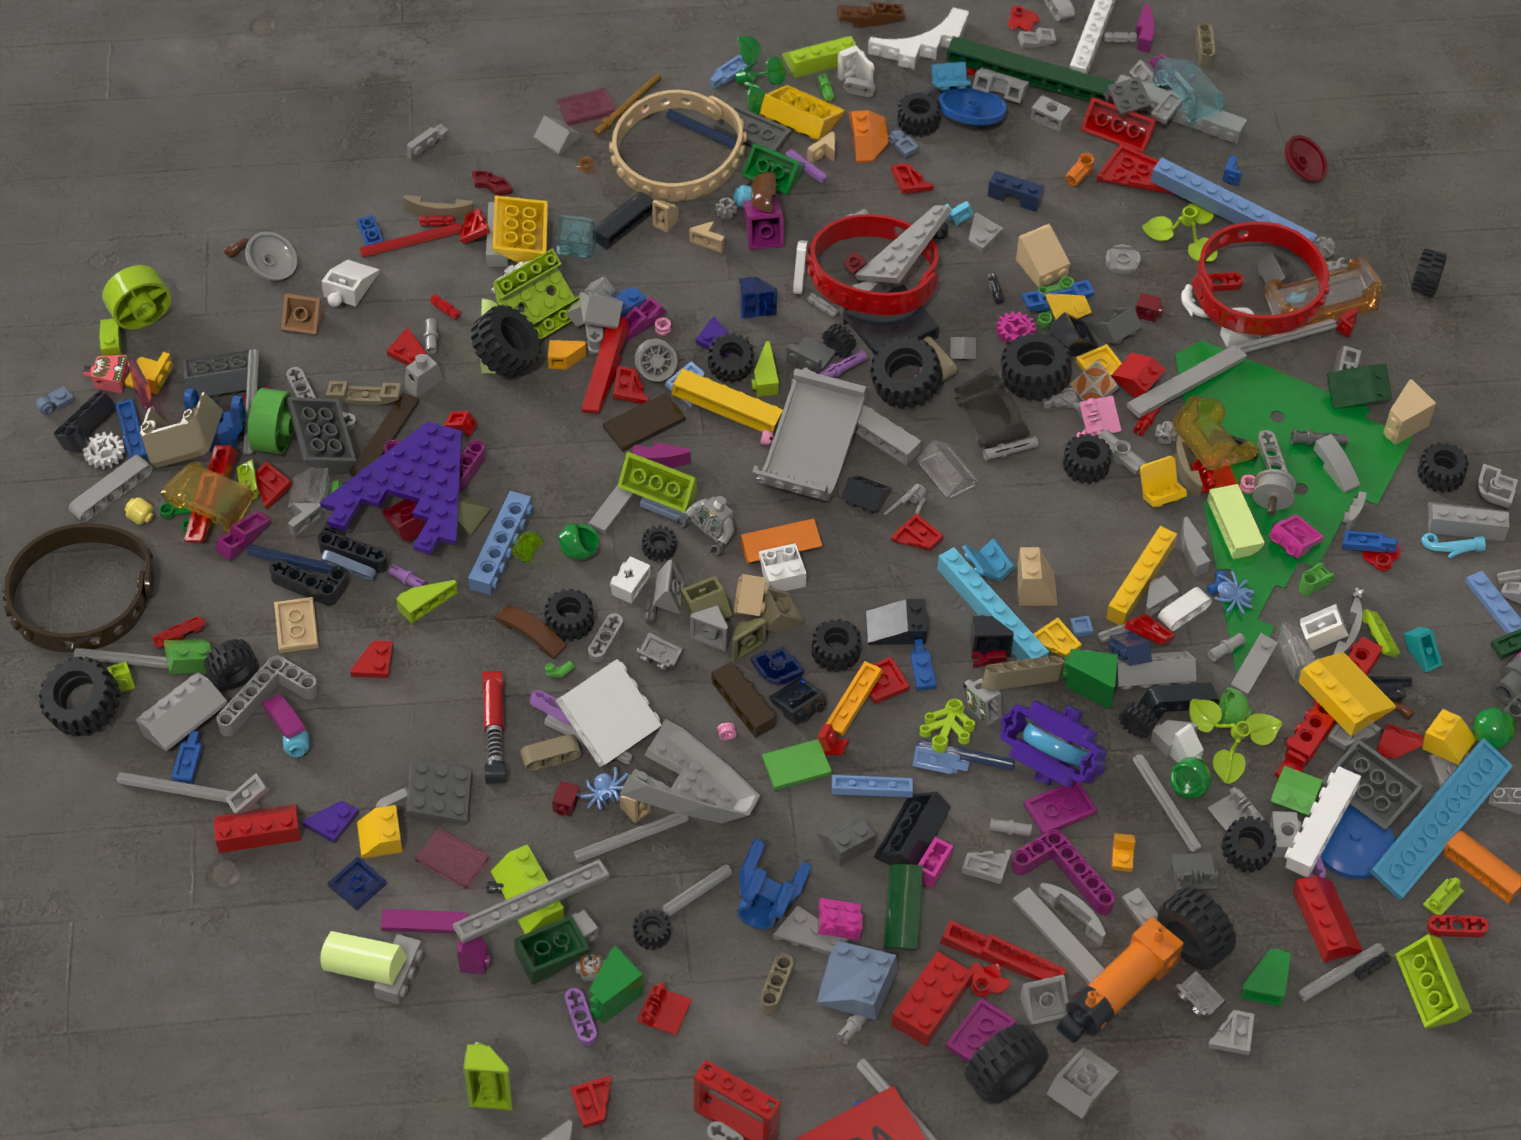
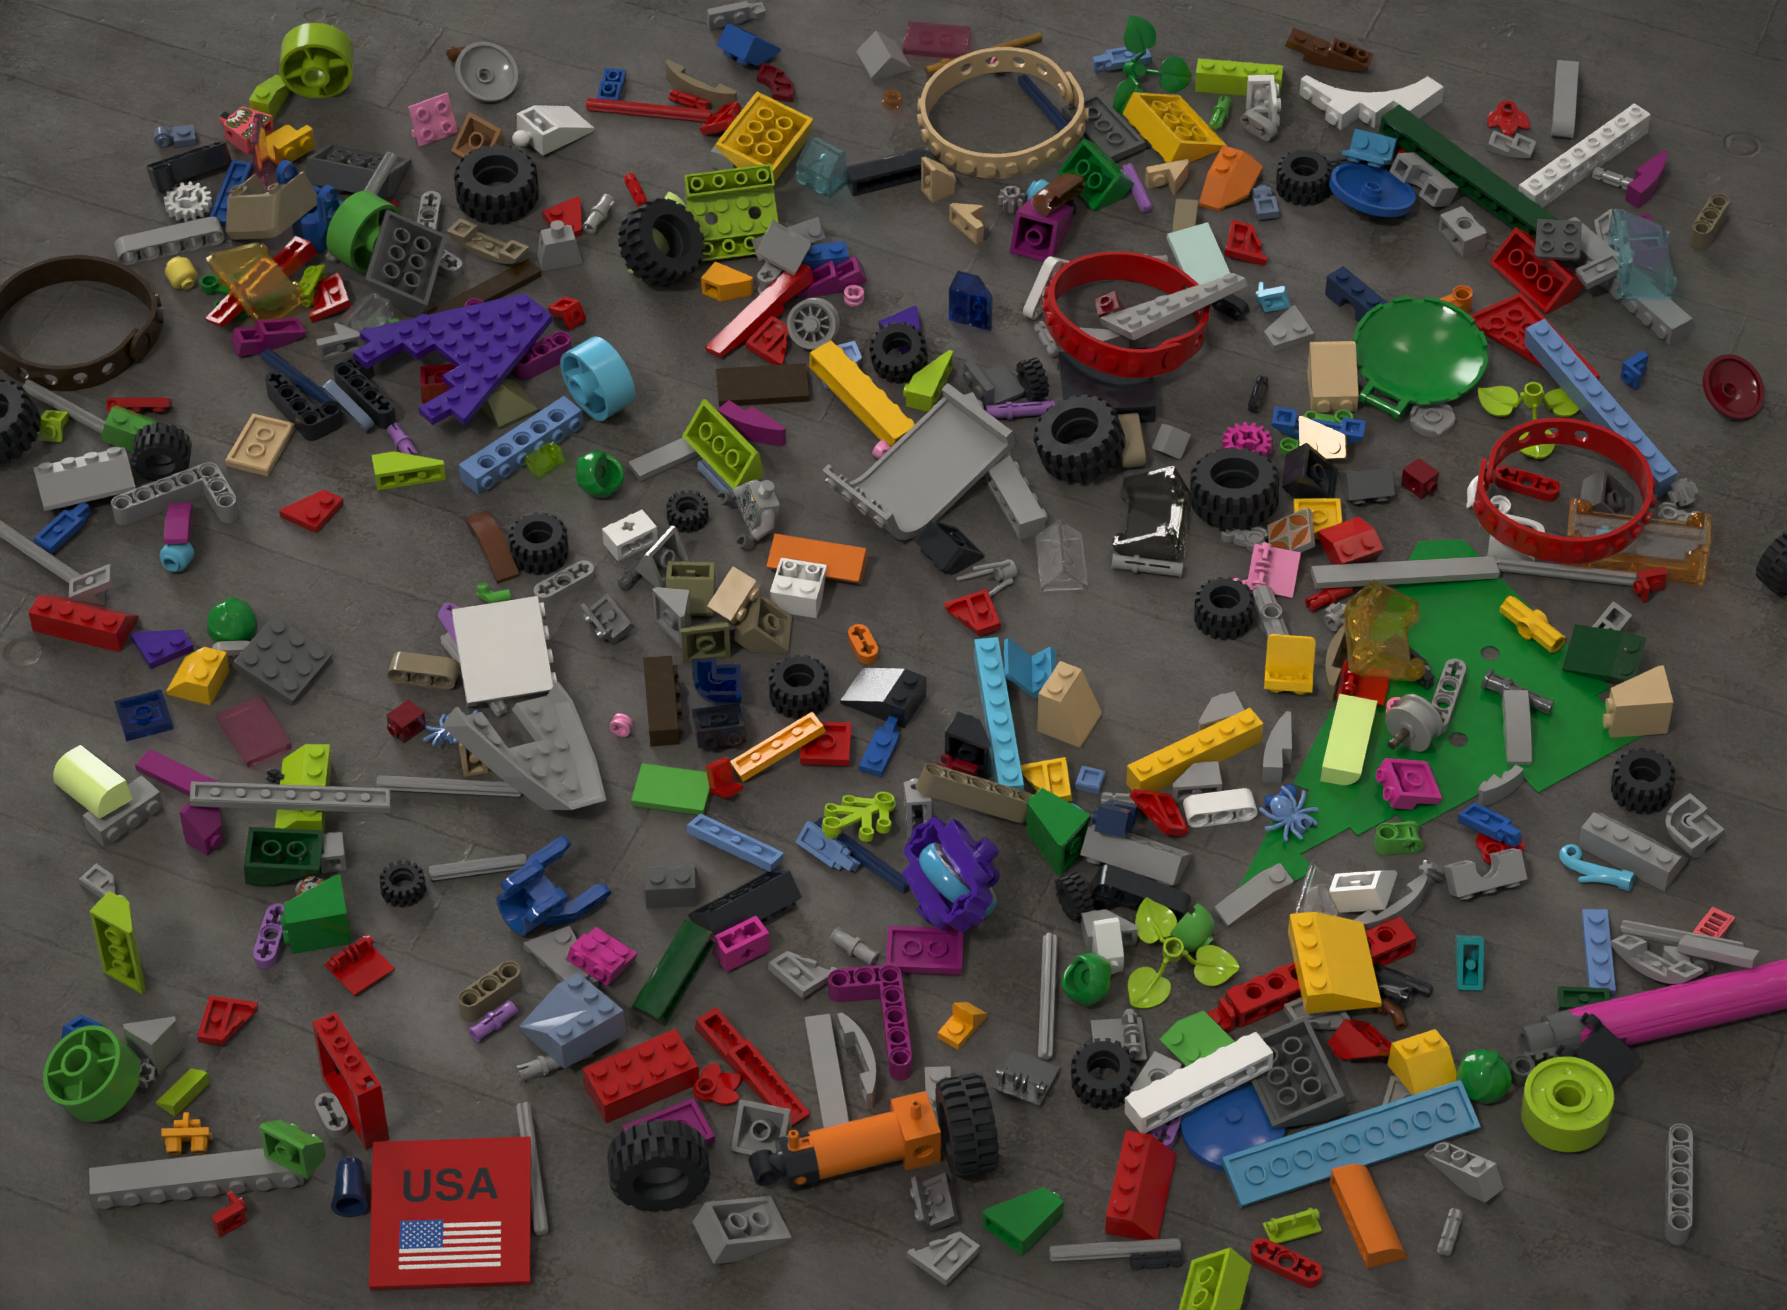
camera: 30 degrees right, 5 degrees down
piece [482,671,506,784] -> none
light grey pin [1207,633,1245,662] -> none
lime hinge [1362,609,1400,658] -> none
none -> light grey tile [79,864,116,898]
none -> green piece [207,598,258,643]
none -> bright pink hinge [408,93,458,147]
none -> black tyre [454,144,539,225]
none -> medium lavender pin [468,1000,518,1042]
none -> medium azure piece [560,336,635,421]
none -> blue slope [717,23,782,66]
none -> orange beam [848,624,878,665]
none -> light aqua tile [1166,222,1230,285]
none -> dark tan beam [1172,198,1198,232]
none -> light grey slope [1198,691,1244,732]
none -> green dish [1353,296,1488,421]
none -> light grey arch [1443,848,1527,900]
none -> yellow piece [1500,596,1566,653]

